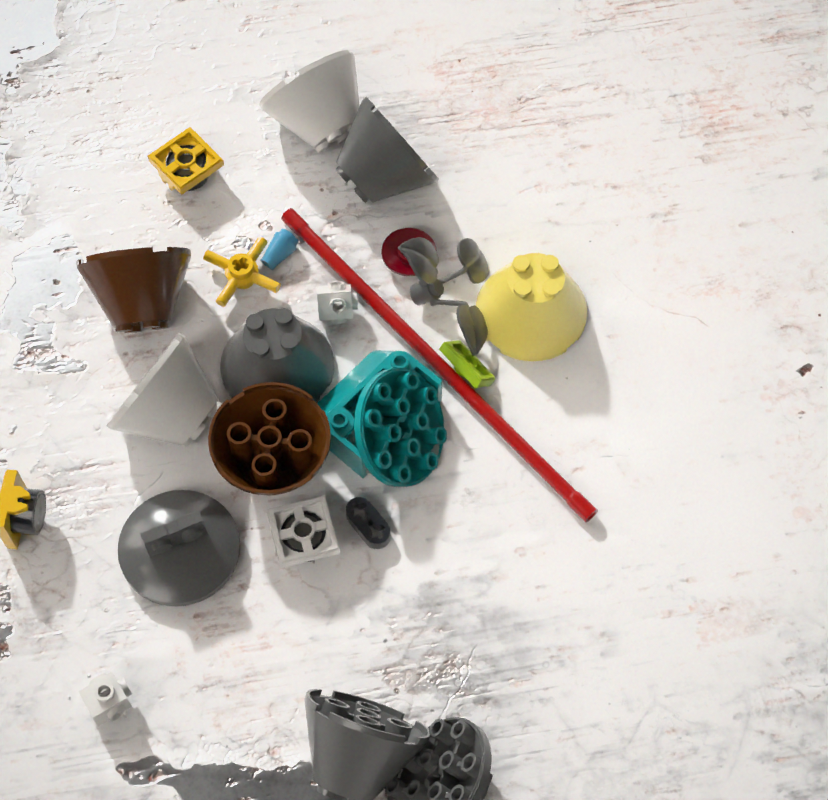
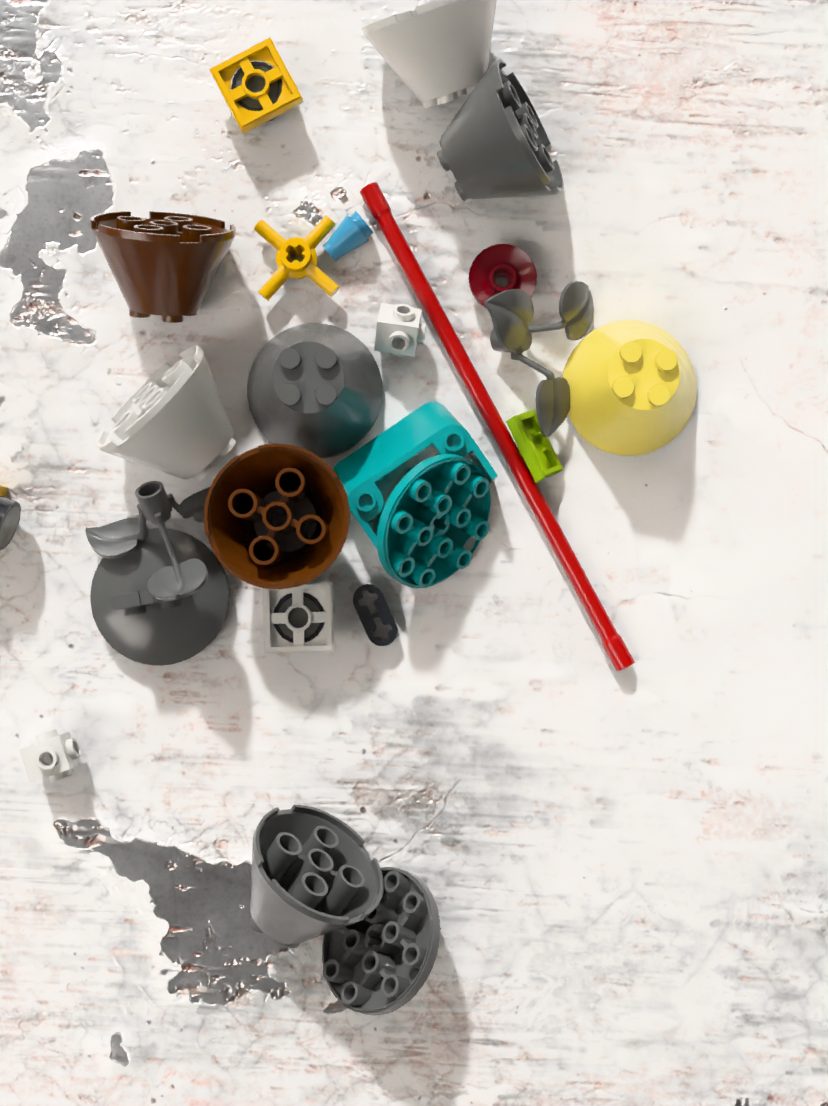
camera: 10 degrees right, 25 degrees up
none -> dark grey plant [85,481,210,601]

